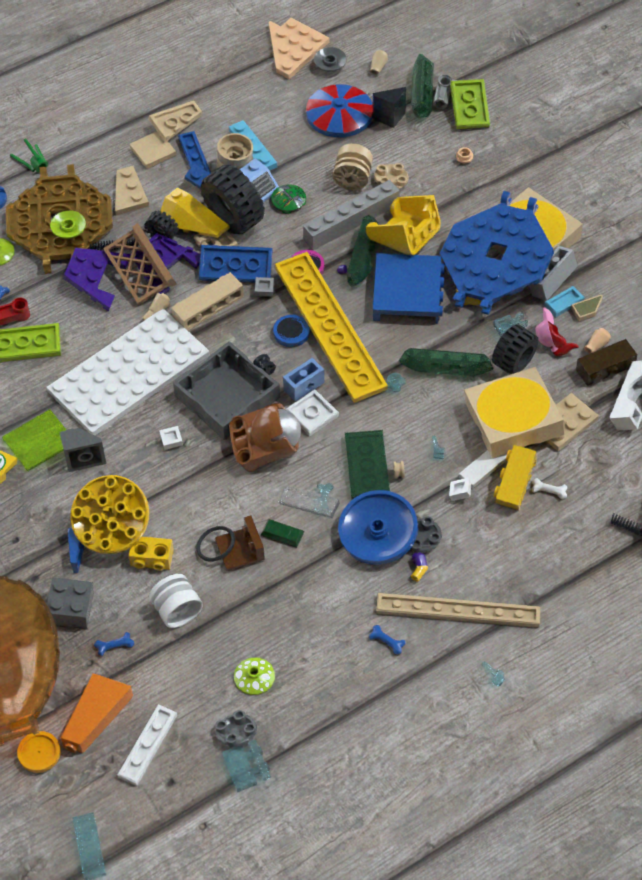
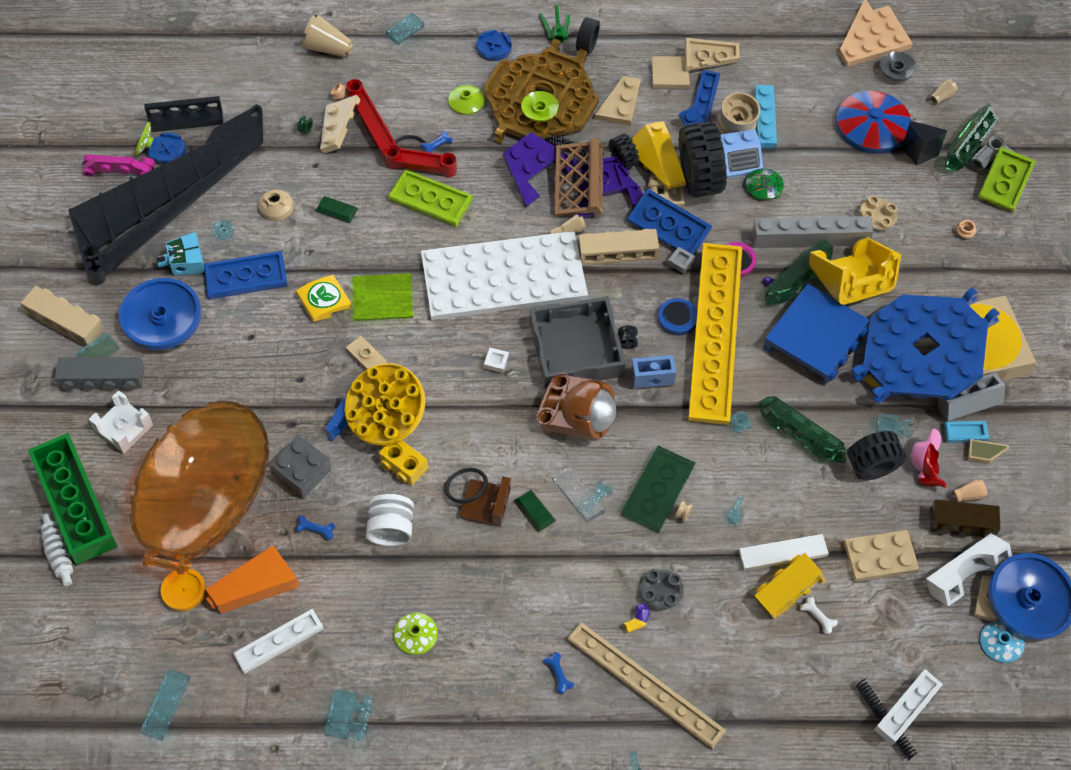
camera: 30 degrees right, 5 degrees up
dark grey slope [60,428,107,472] -> none
dark grey dish [215,710,257,747] -> none
white tile [286,389,339,436] -> none
tan wheel [333,143,373,190] -> none
blue dish [338,490,418,565] -> none
white plate [449,478,471,501] -> none
tile [464,367,564,458] -> none
none -> tan plate [346,336,388,370]
none -> black tyre [576,17,600,54]

